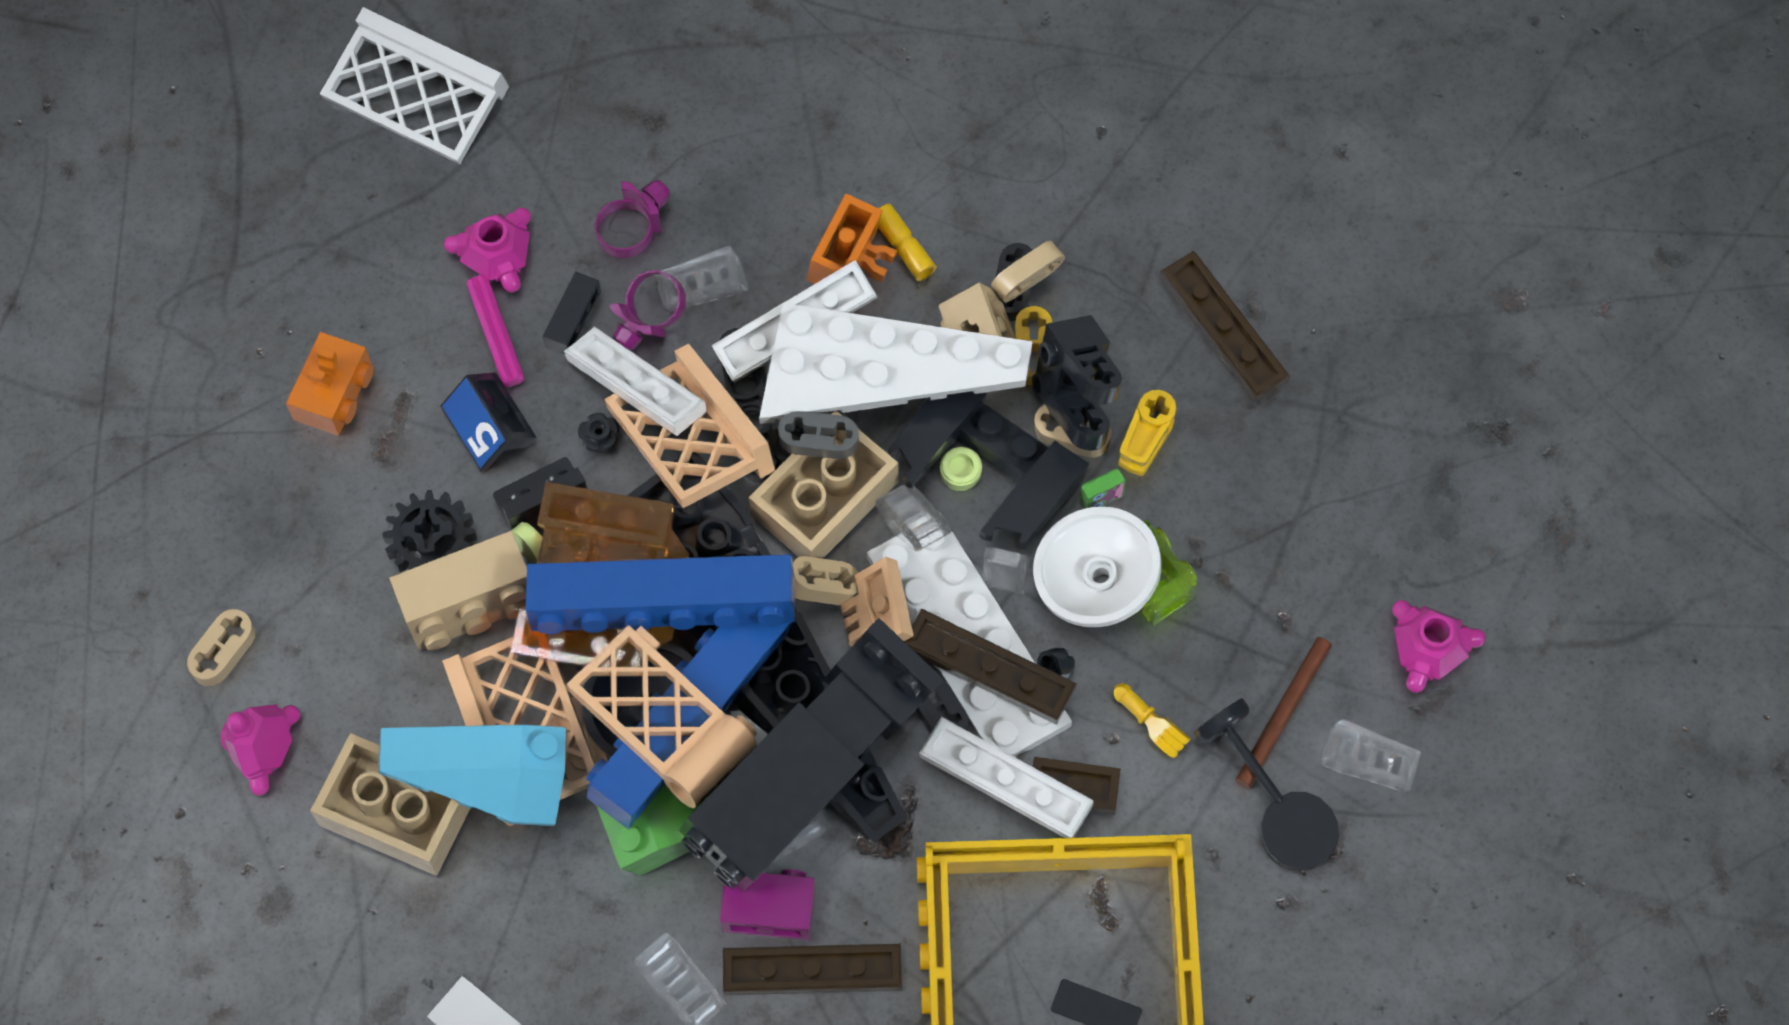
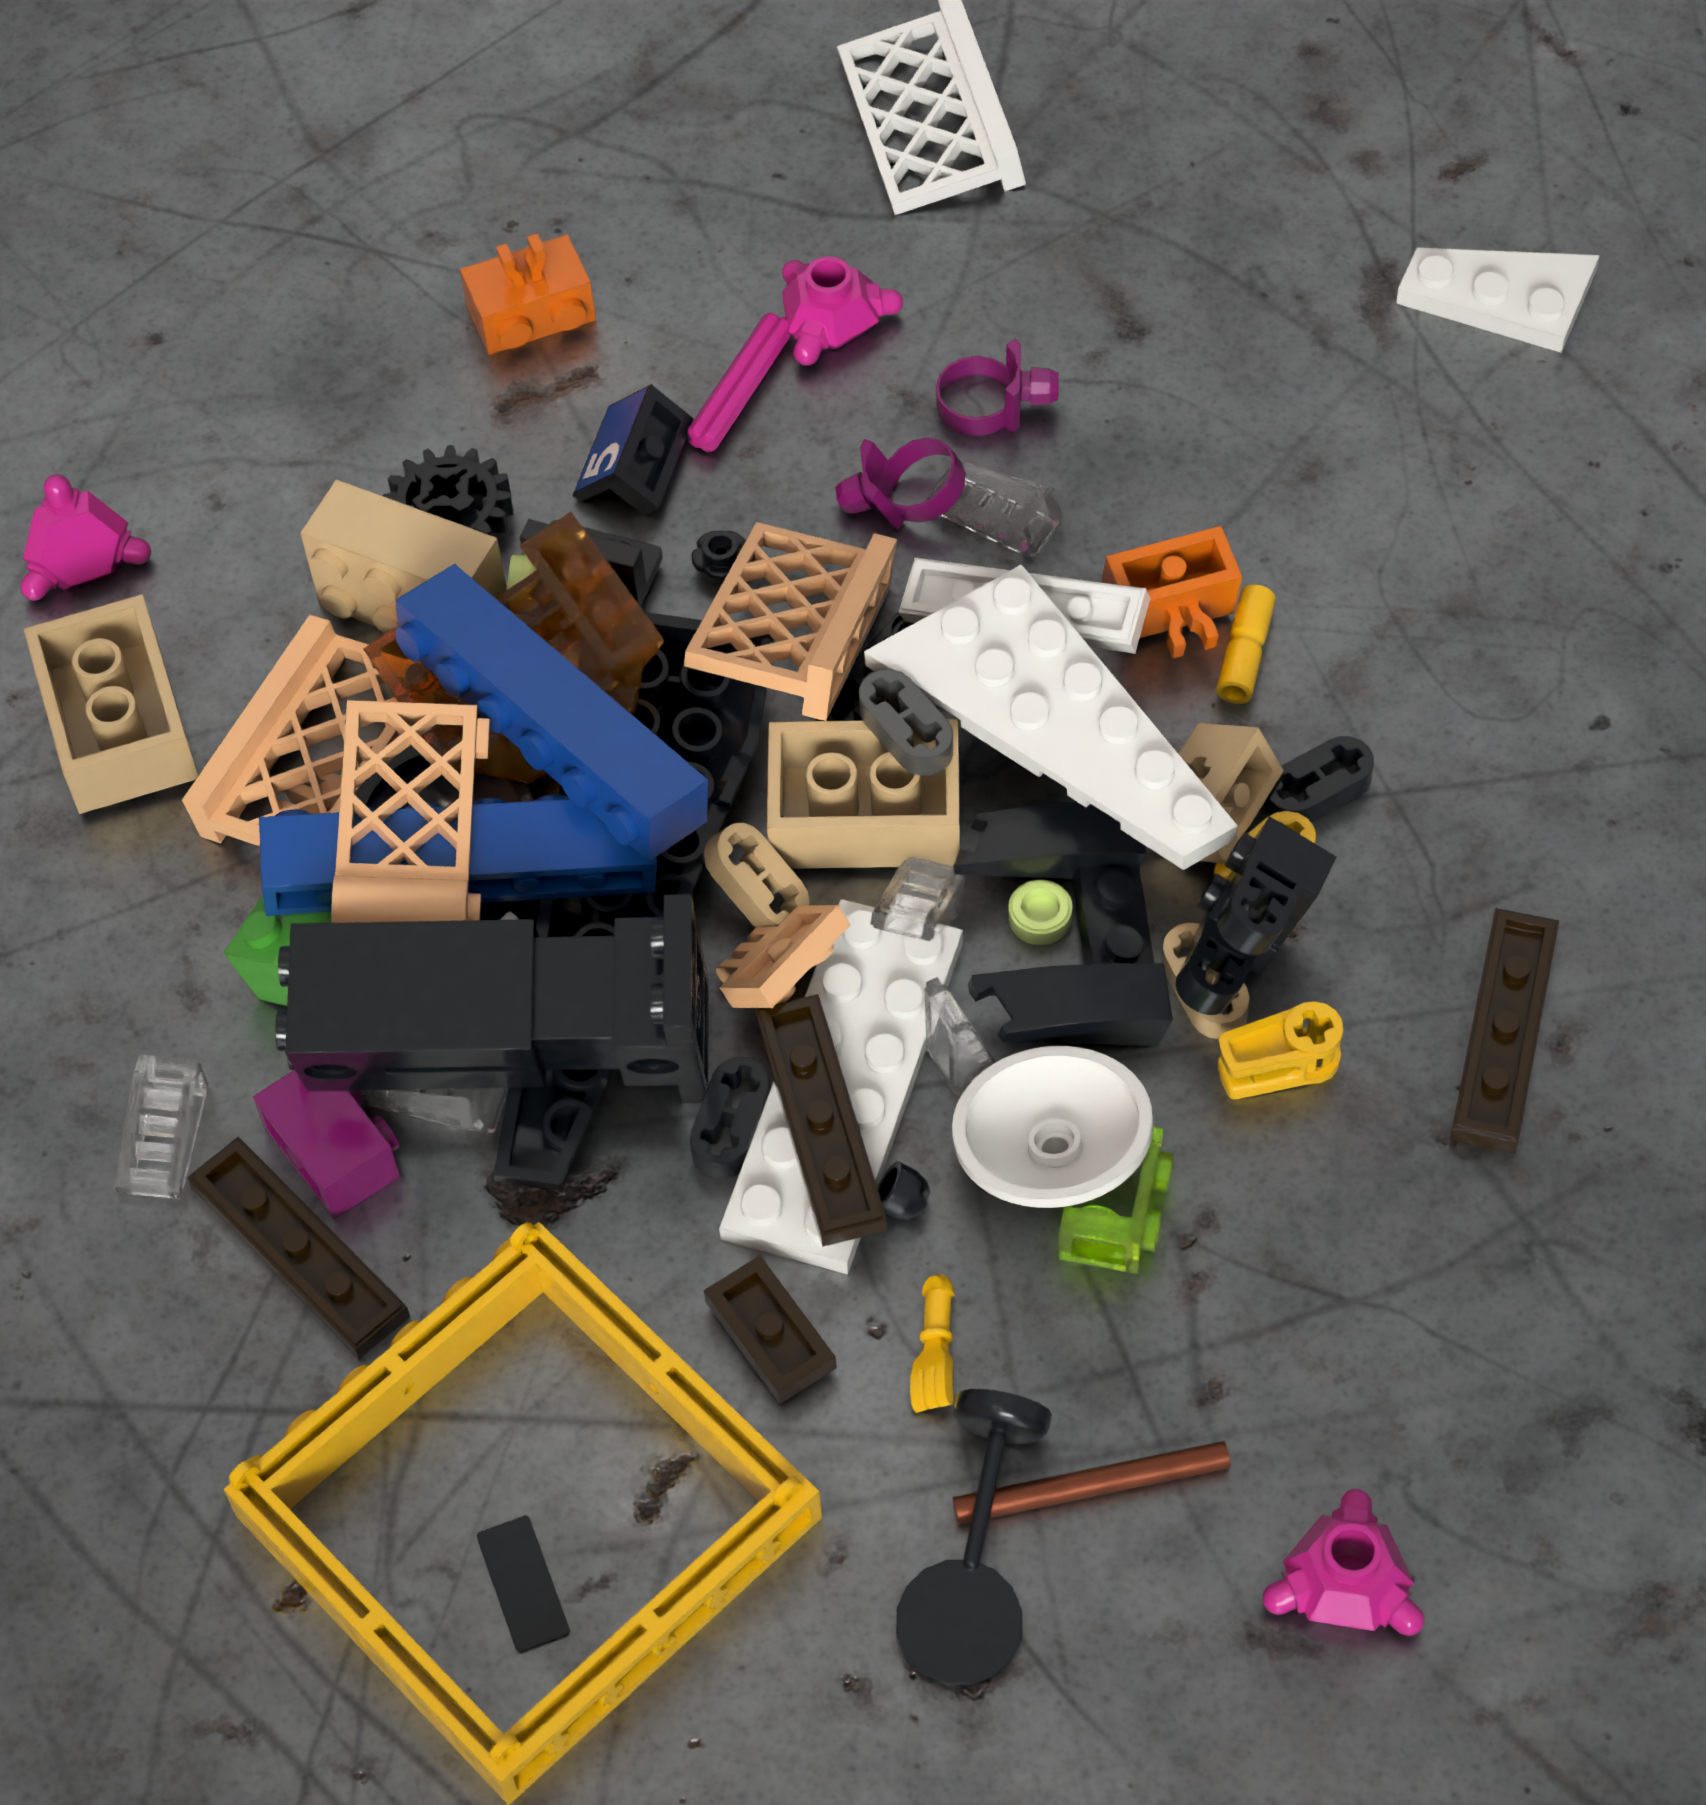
camera: 50 degrees right, 10 degrees down
tan beam [187,609,256,686] -> none
medium azure wedge [379,725,566,826] -> none
black piece [543,271,601,354] -> none
white tile [564,327,707,436] -> none
white tile [919,717,1093,838] -> none
tan beam [991,240,1065,302] -> none
bright green tile [1079,469,1126,509] -> none
clear slope [1320,719,1421,793] -> none

